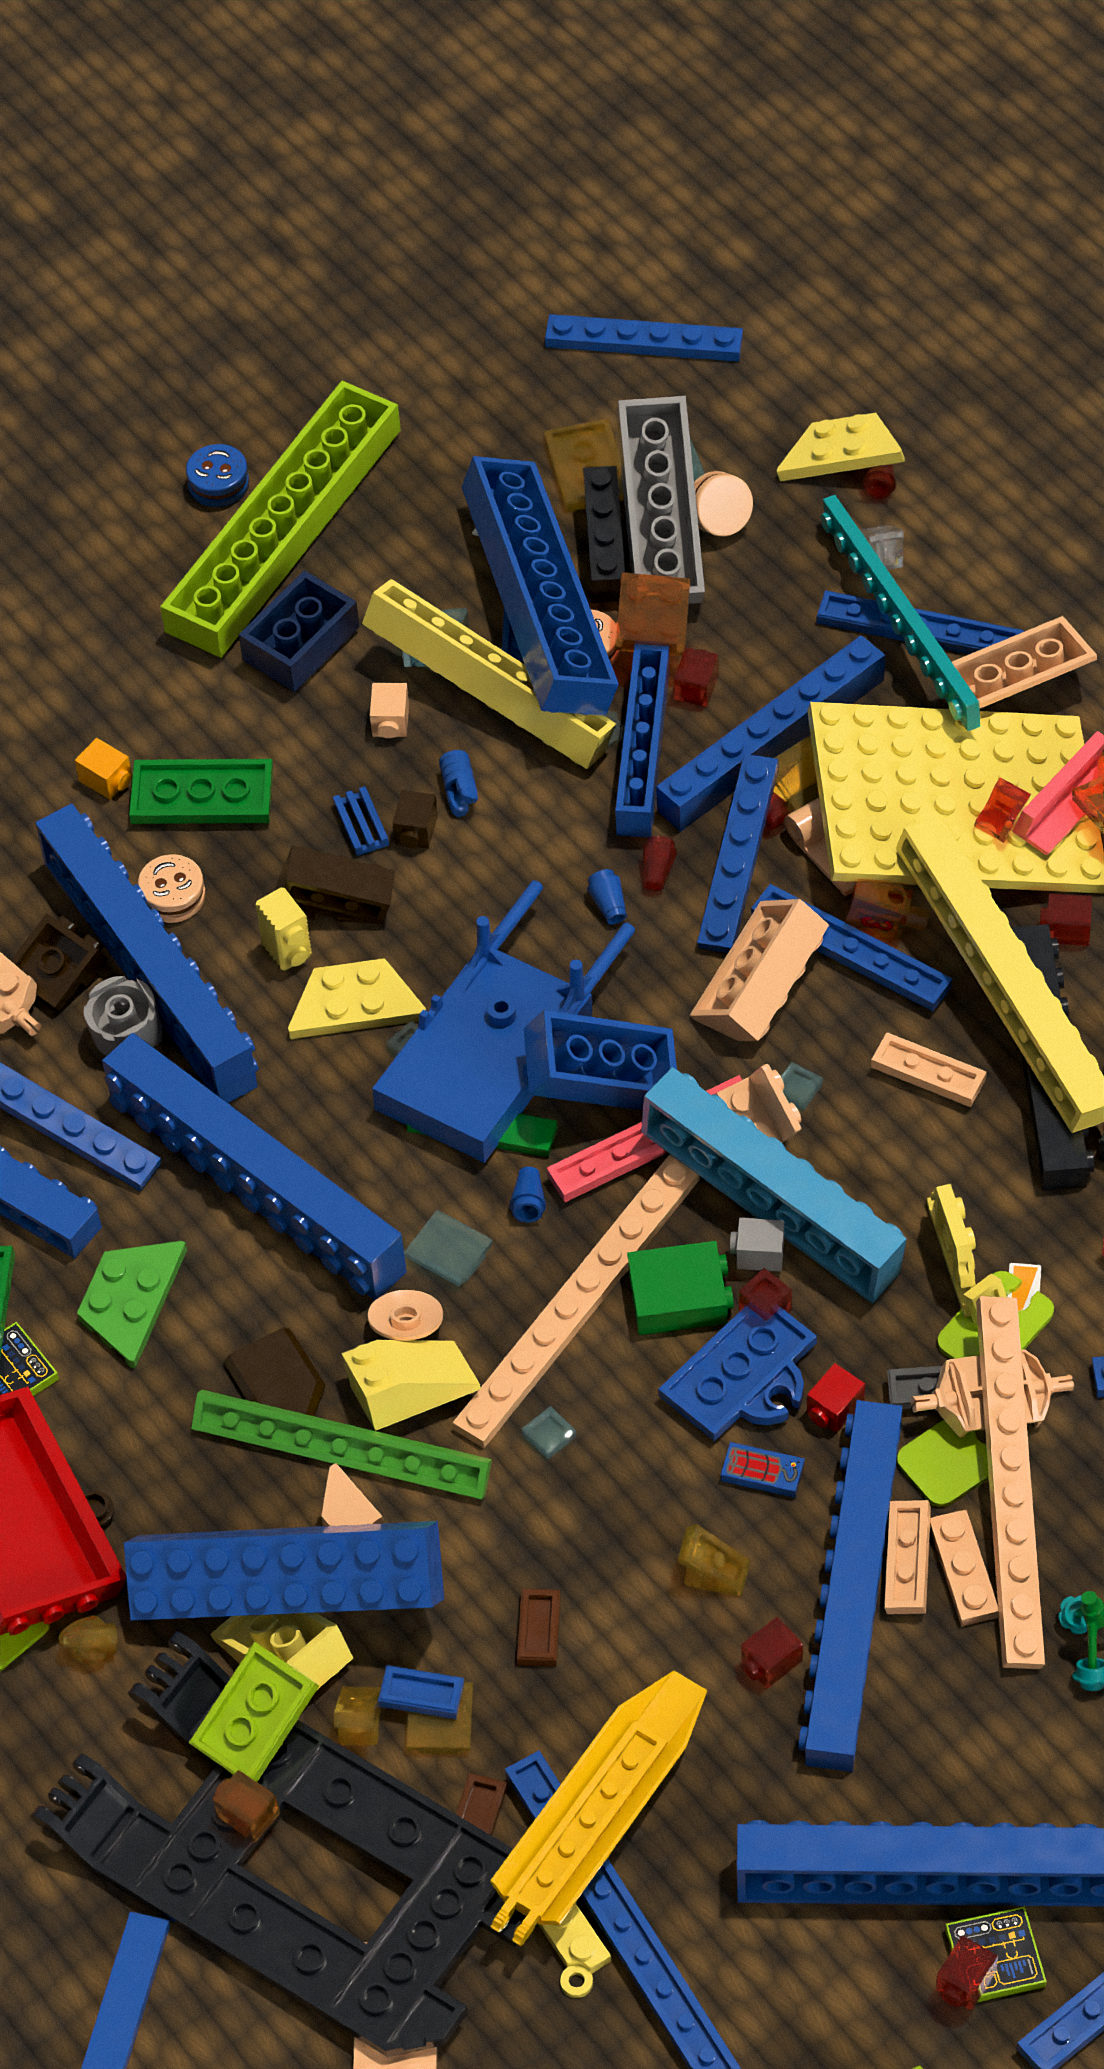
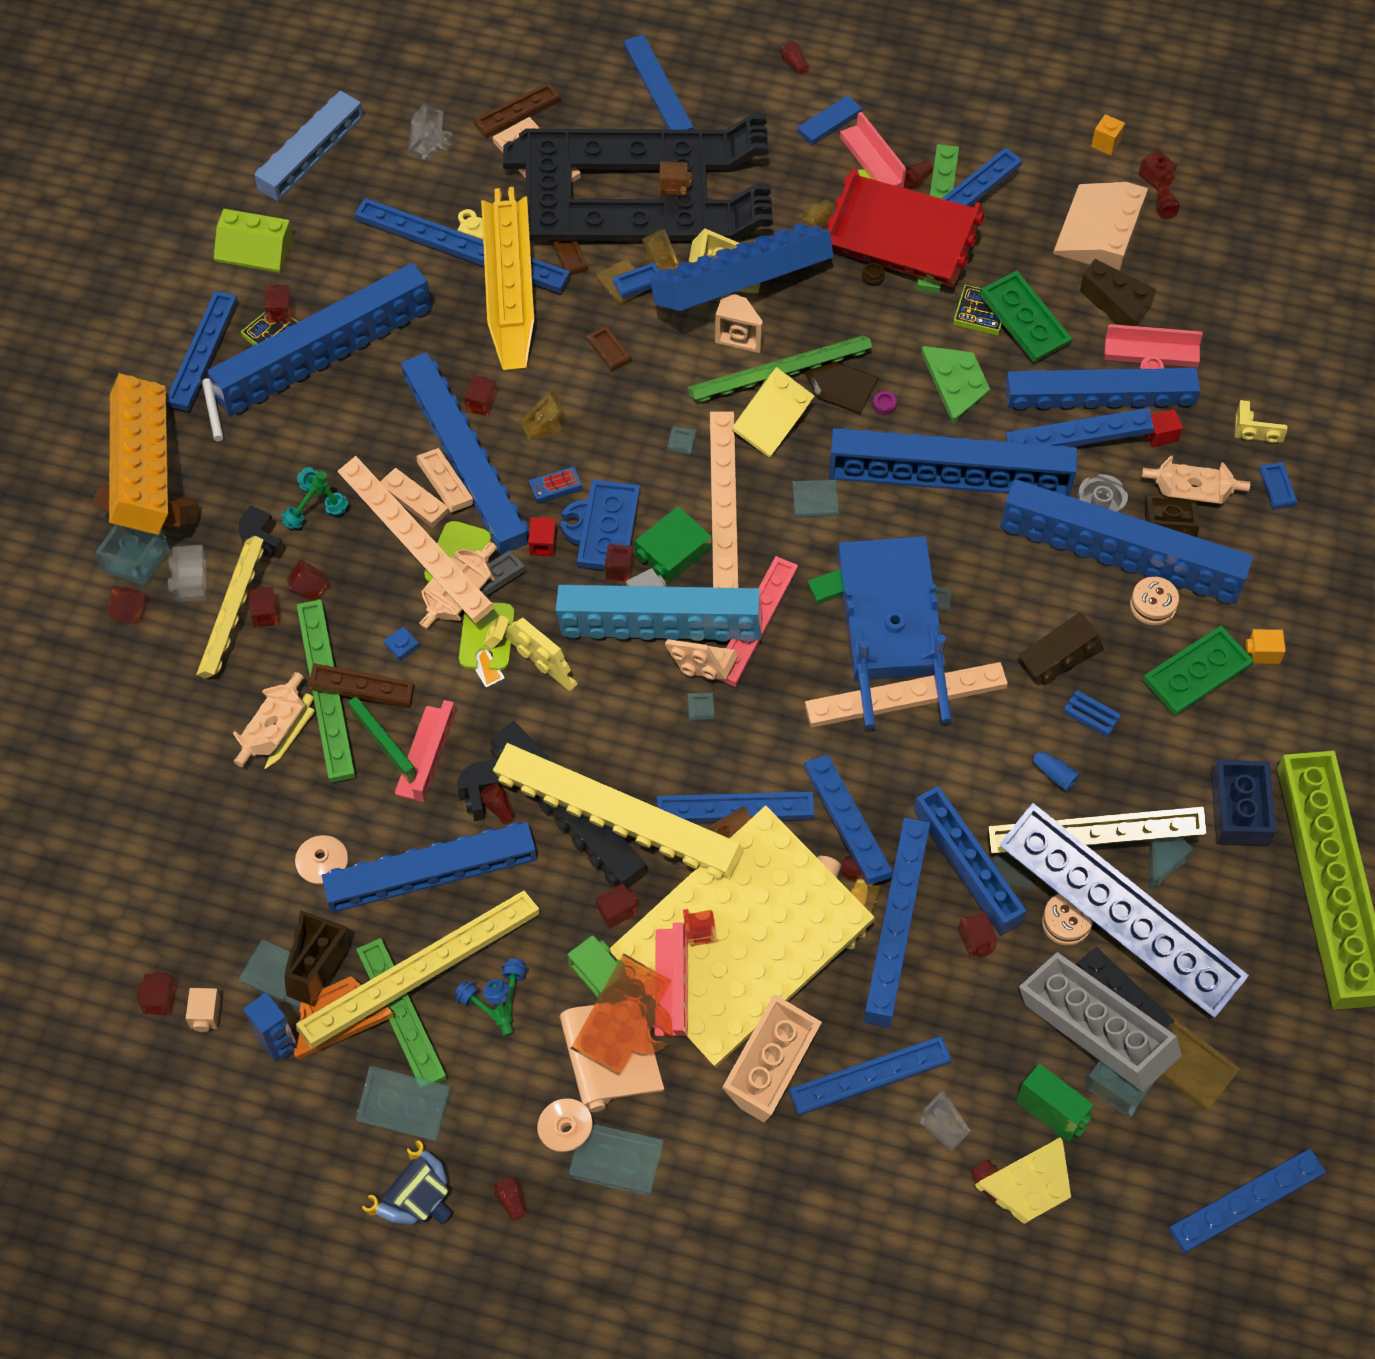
camera: 140 degrees right, 5 degrees up
lime tile [189,1642,320,1787] -> none
light yellow brick [256,887,312,971] -> none
light yellow wing [288,958,426,1039] -> none
light nougat dish [368,1290,443,1341] -> none
light nougat brick [370,683,409,738] -> none
dark brown brick [393,790,438,849] -> none
blue cone [509,1167,546,1223] -> none
blue brick [523,1010,677,1110] -> none
blue cone [587,869,627,925] -> none
clear orange brick [614,572,690,656] -> none
clear red cone [643,836,677,891] -> none
light nougat slope [689,899,829,1041] -> none
light nougat head [694,471,753,537] -> none
teal plate [820,495,980,731] -> none
light nougat plate [871,1033,987,1107] -> none
none -> light nougat plate [805,662,1008,728]
none -> magenta tile [873,391,897,415]
none -> green brick [1016,1063,1094,1143]

